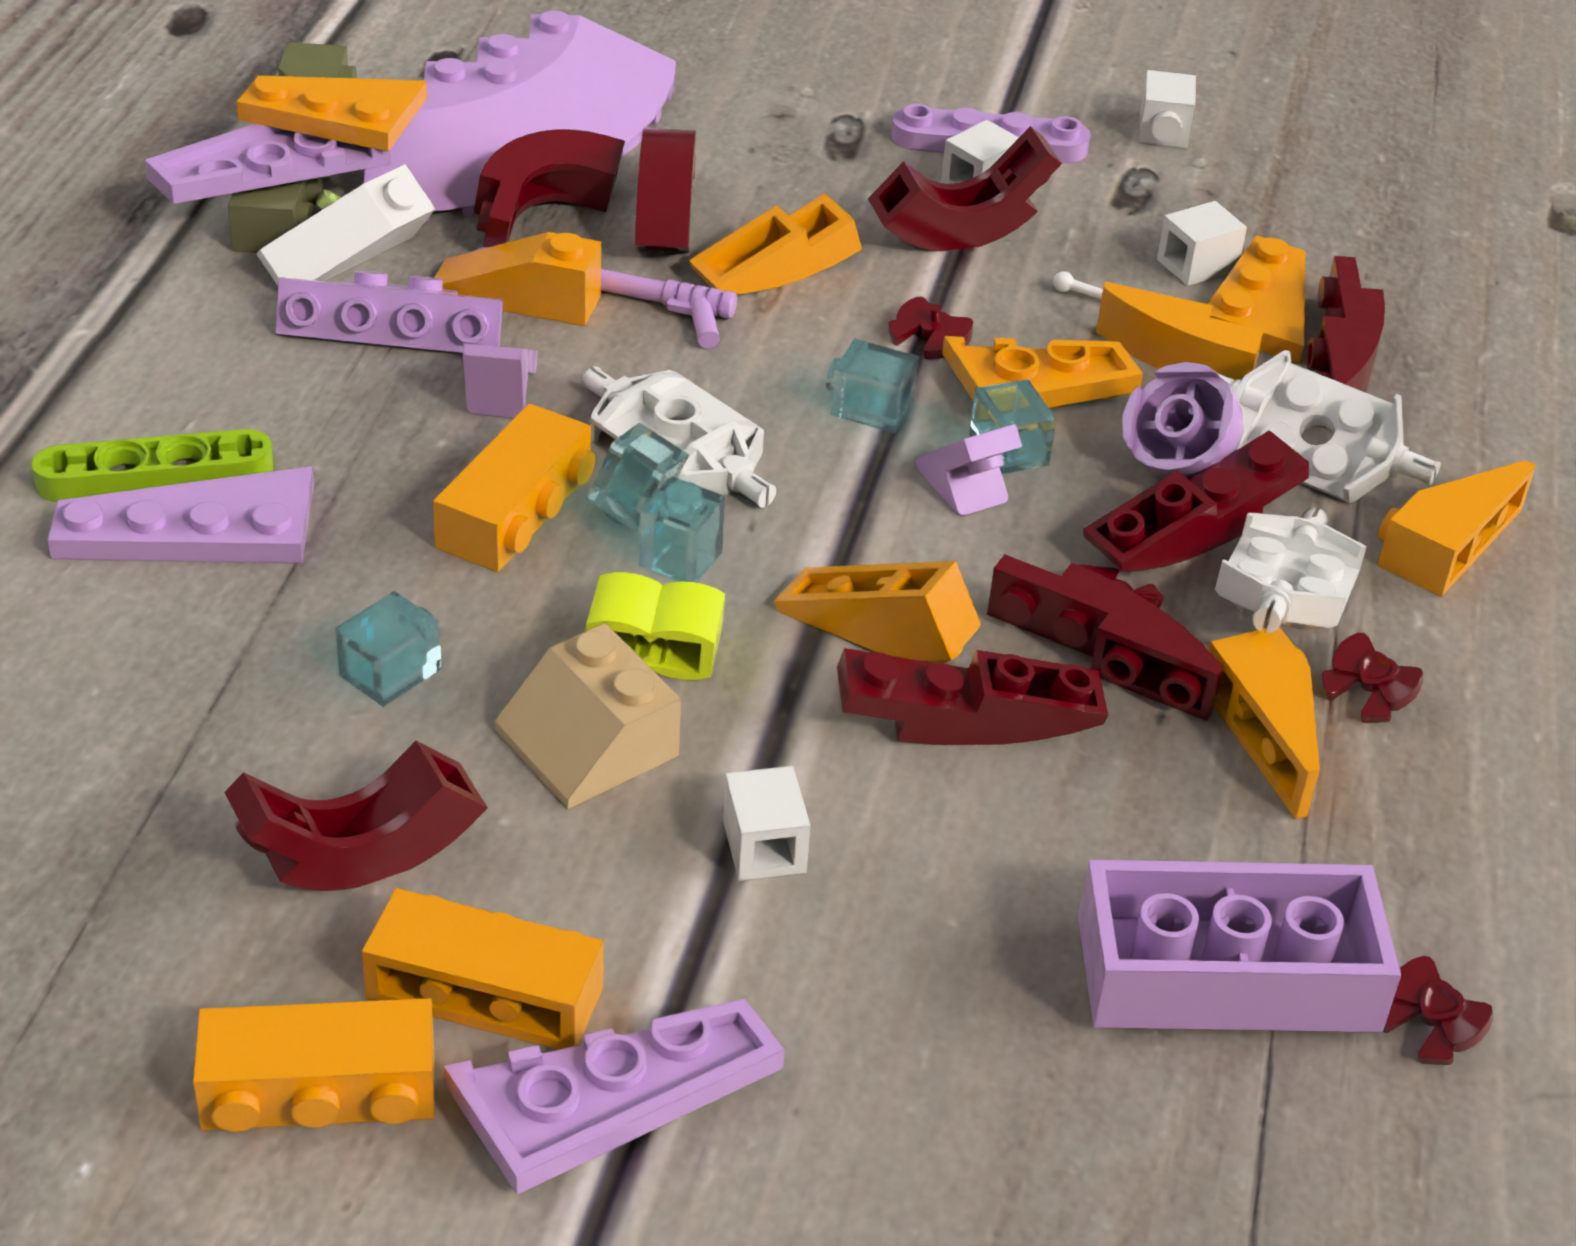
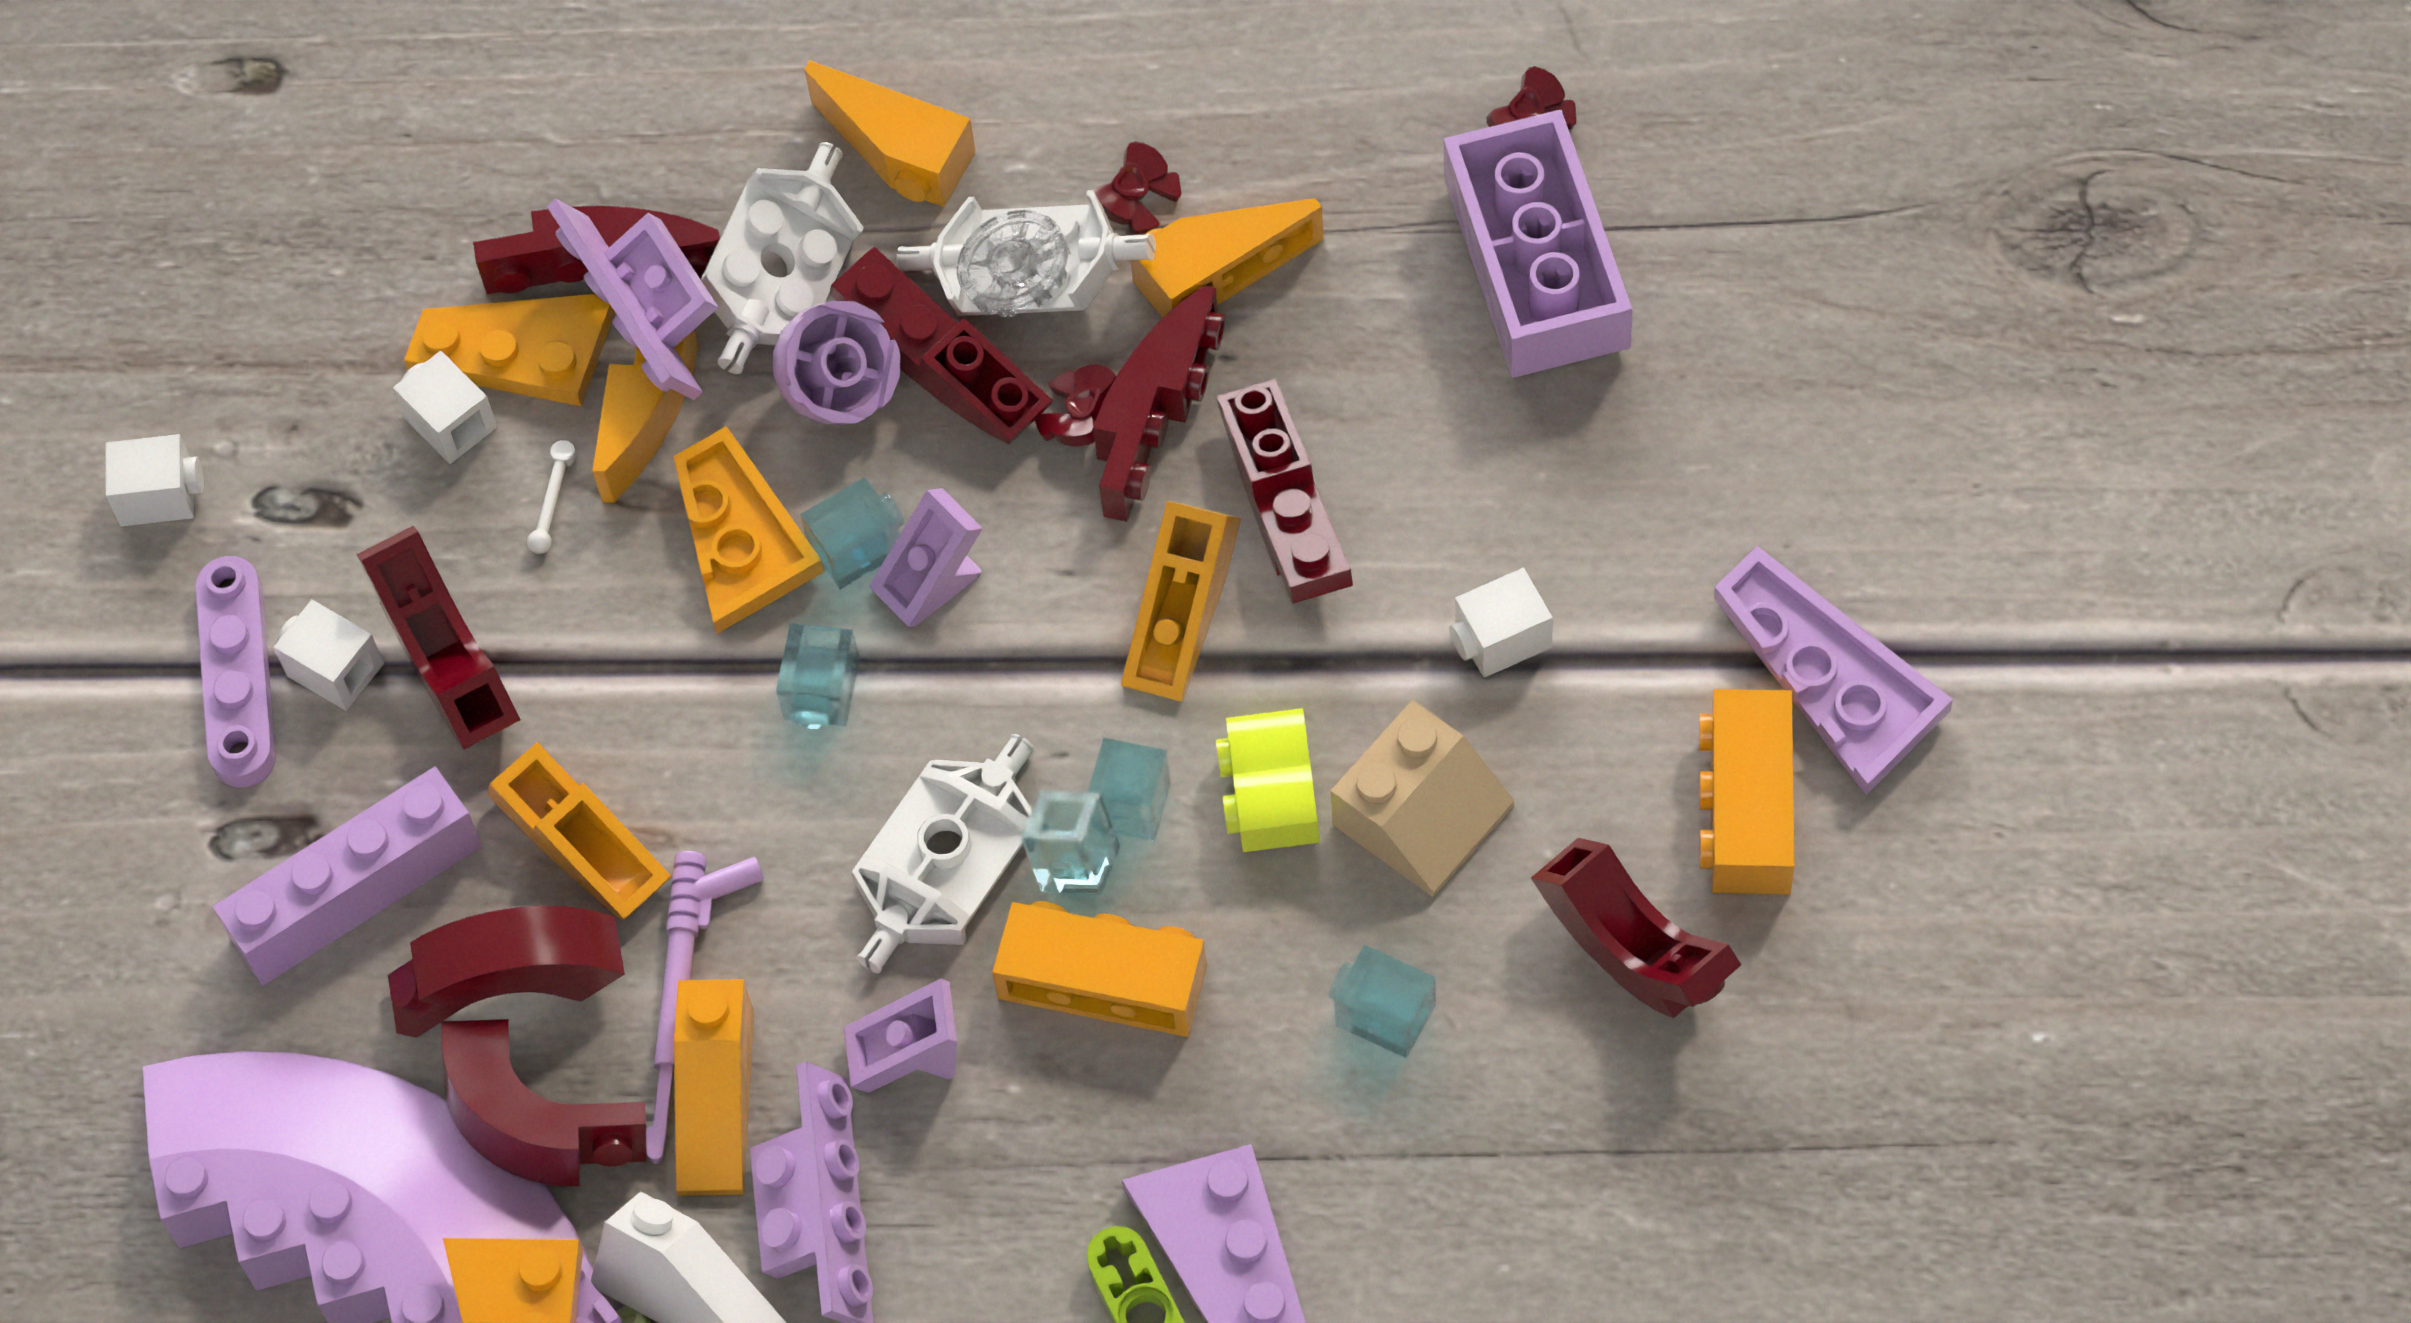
camera: 95 degrees left, 20 degrees up
light orange brick [193,998,435,1132] -> none
dark red piece [888,296,973,360] -> none
none -> lavender brick [212,766,483,986]
none -> lavender bracket [547,198,719,400]
none -> clear wheel [956,210,1071,317]

